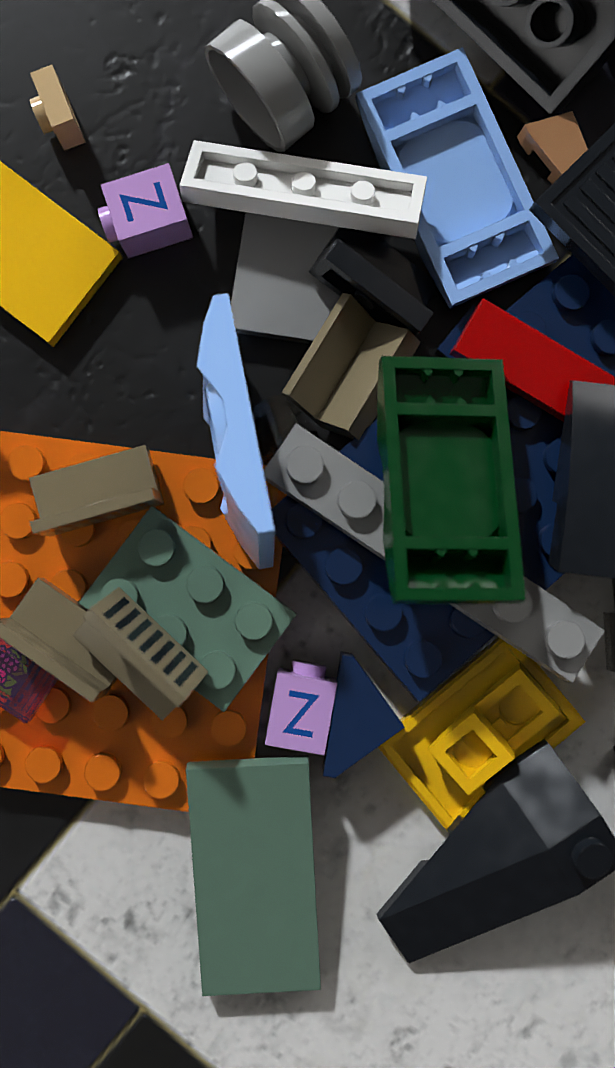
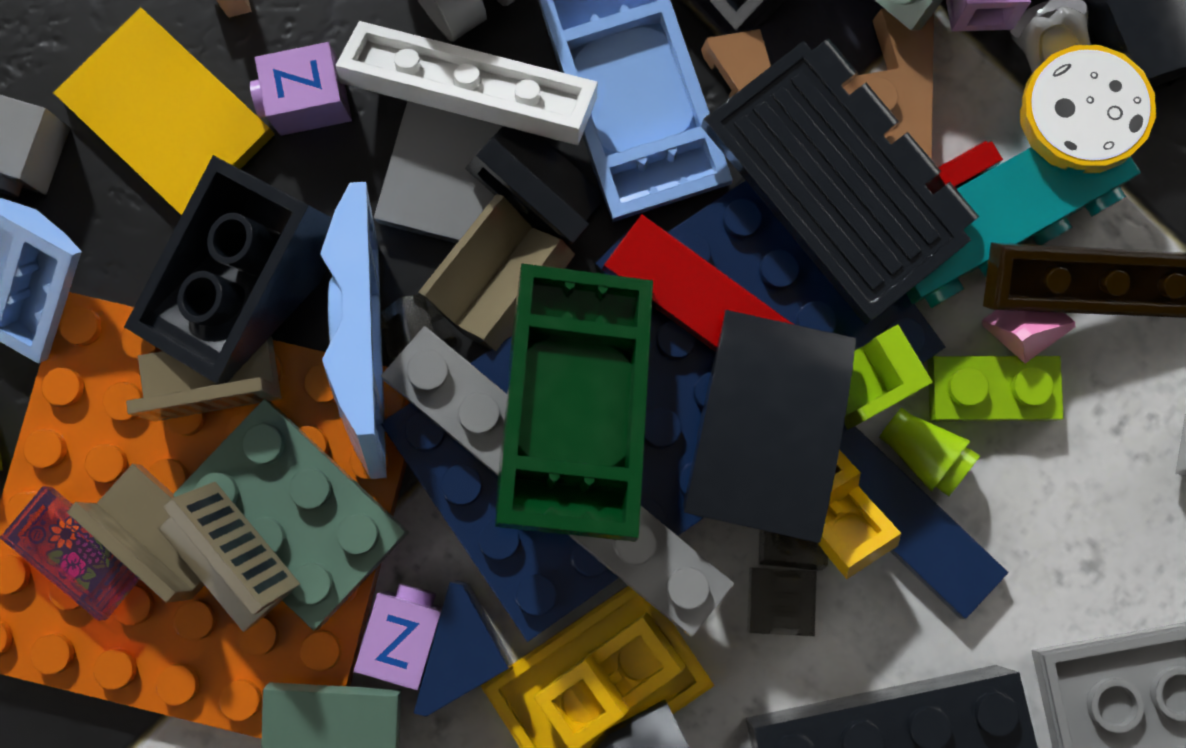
camera: 10 degrees right, 5 degrees down
none -> black slope [124,155,332,384]

